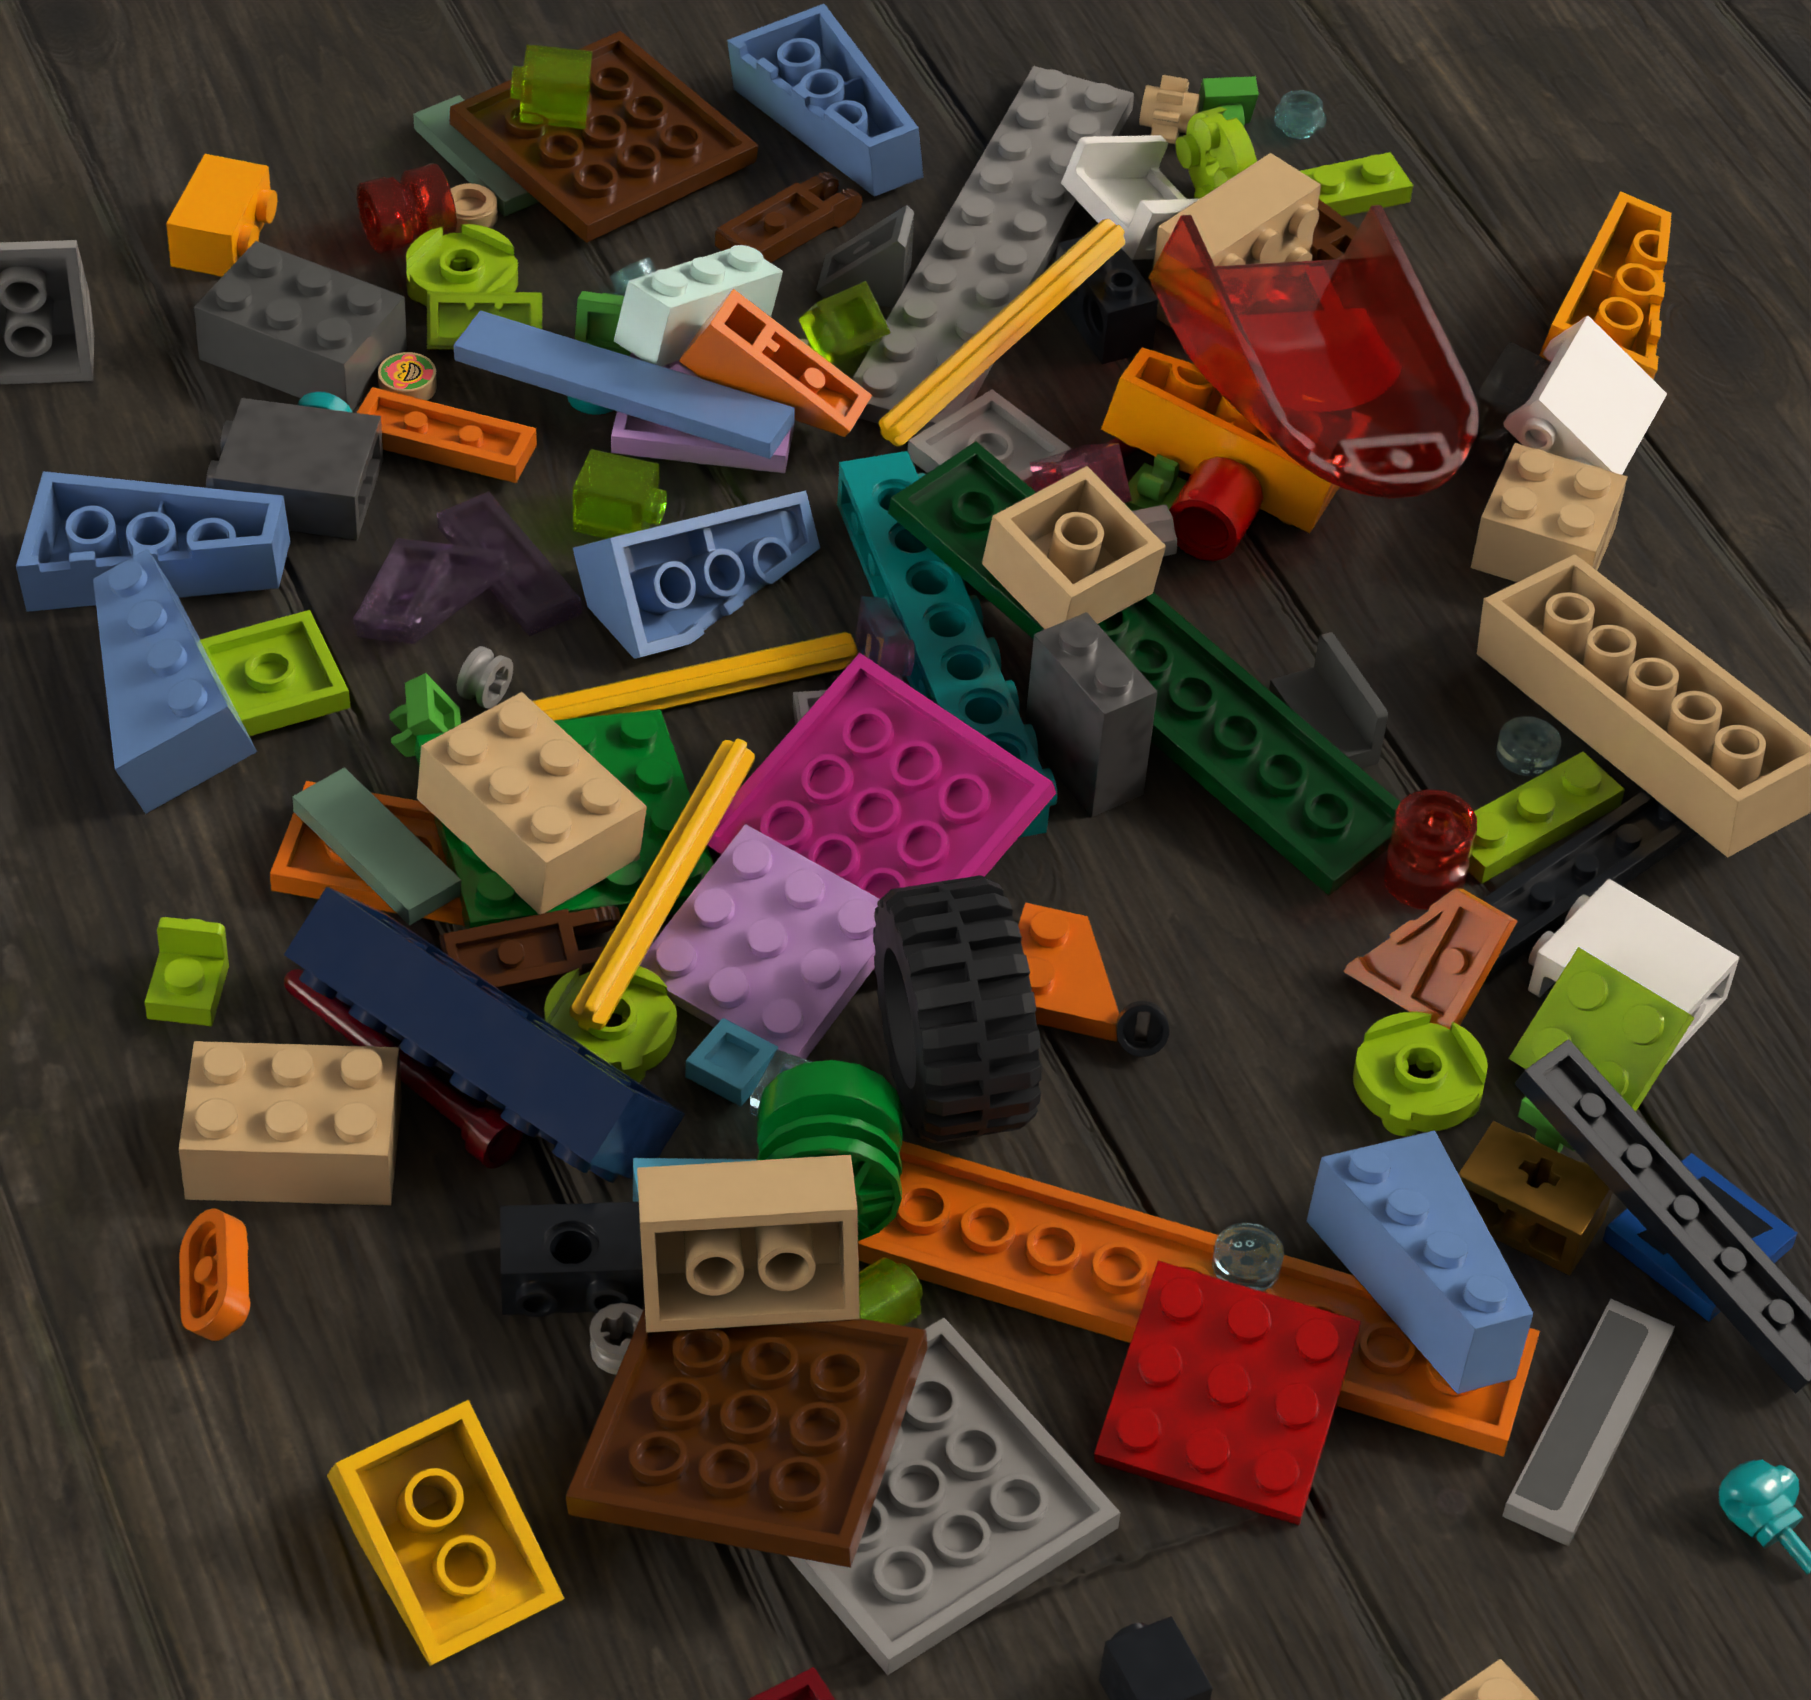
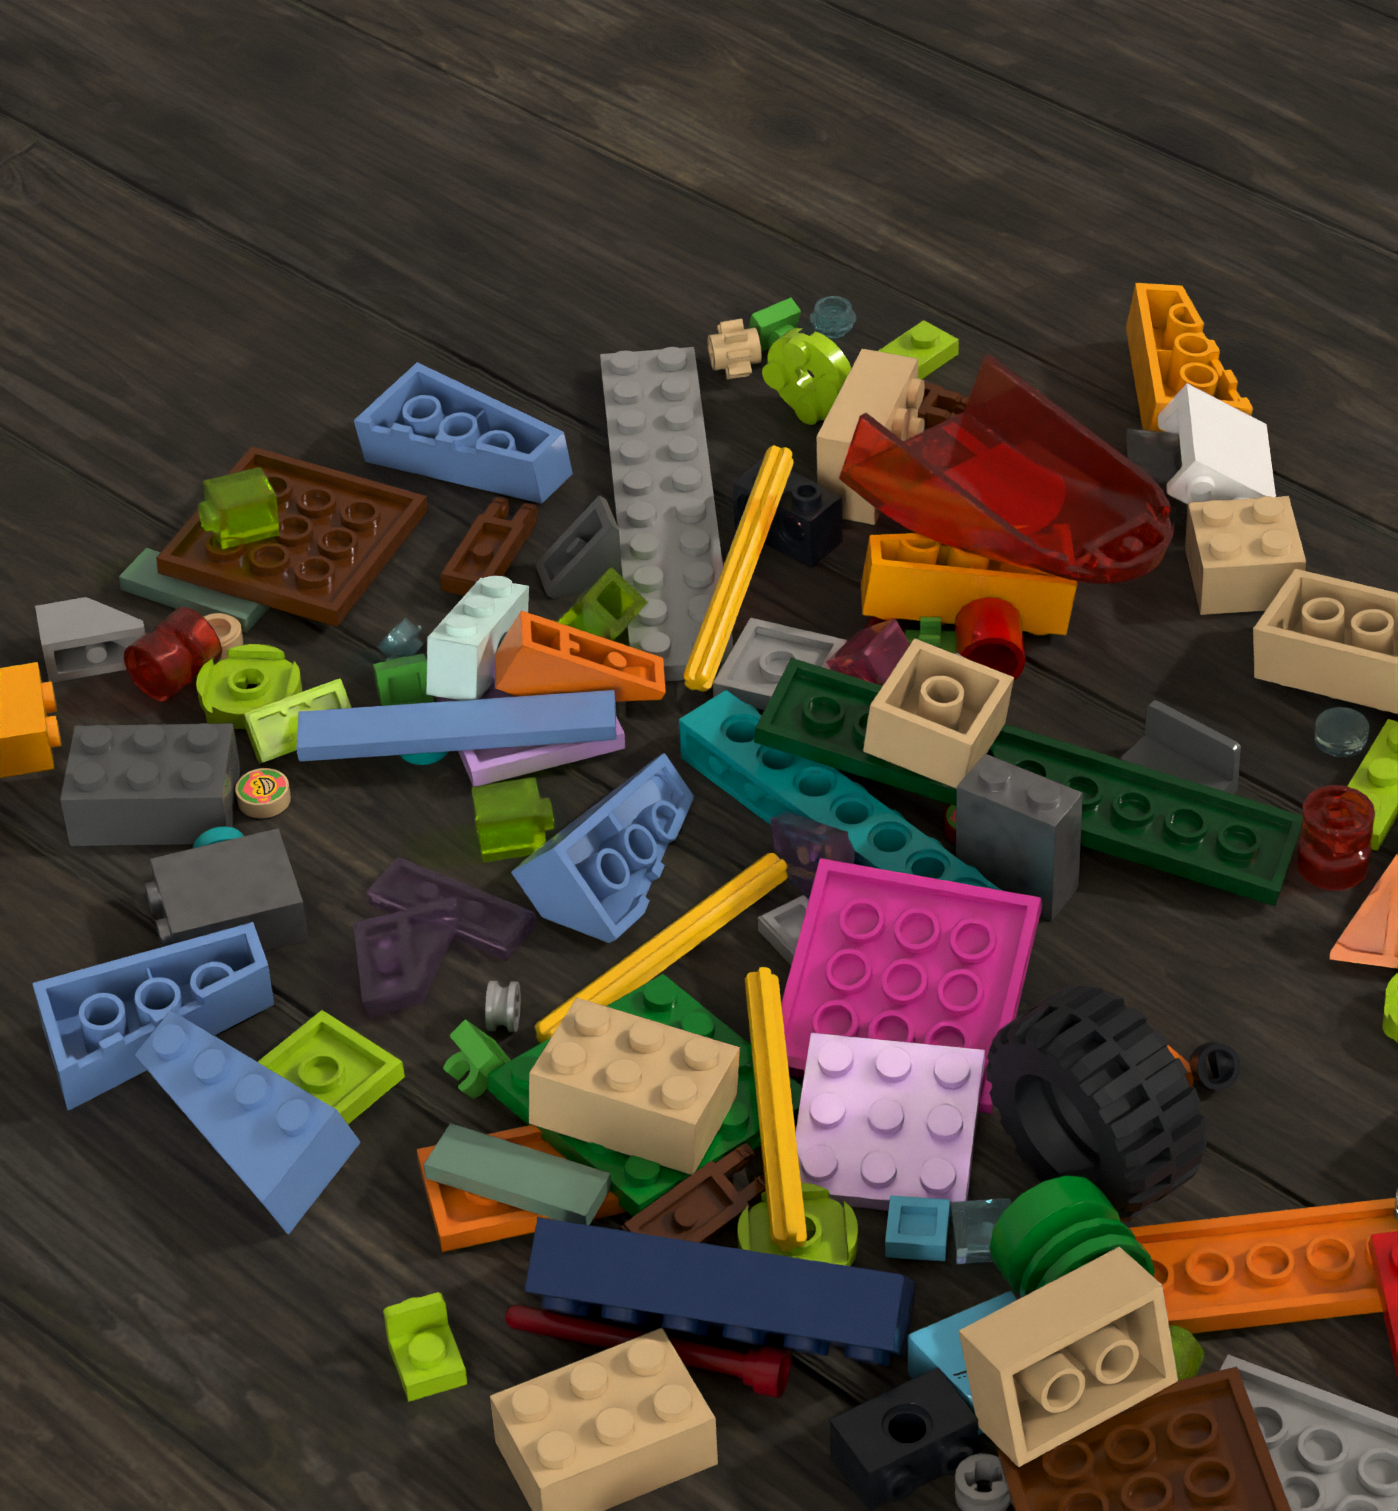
camera: 20 degrees left, 5 degrees down
orange plate [357,387,537,483] -> none
white panel [1061,135,1199,260] -> none
none -> light grey slope [35,597,151,683]

